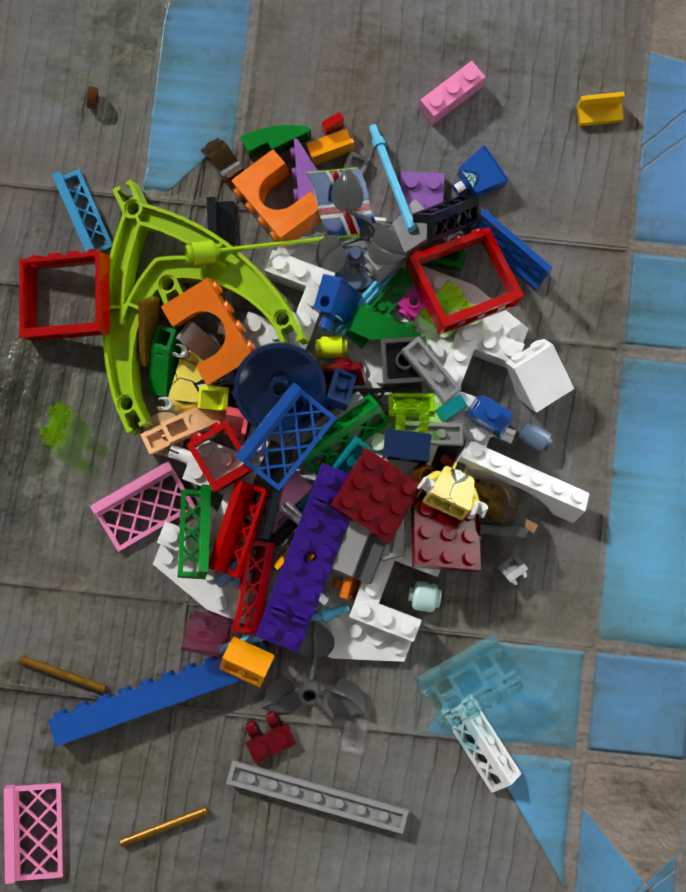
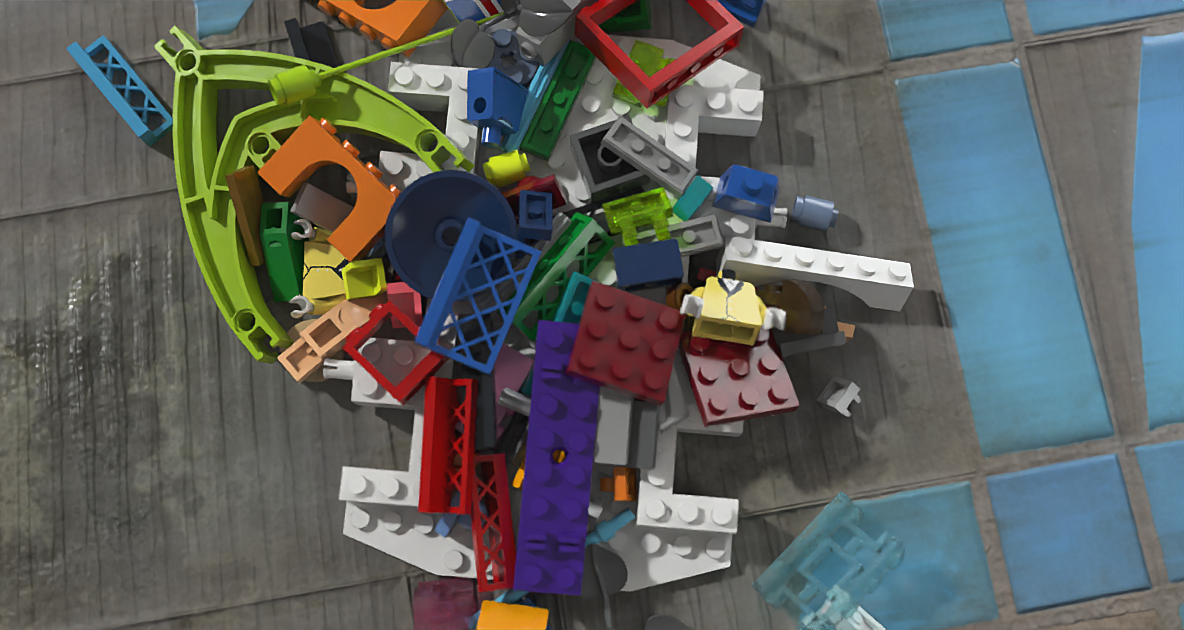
camera: 20 degrees left, 5 degrees down
red window [19,249,110,341] -> none
clear neon green plate [39,401,71,448] -> none
bright pink fence [90,460,196,552] -> none
green fence [177,484,211,579] -> none
green slope [346,304,422,340] -> none
dark pink brick [397,284,426,321] -> none
light aqua head [408,581,442,612] -> none
white slope [505,339,574,413] -> none

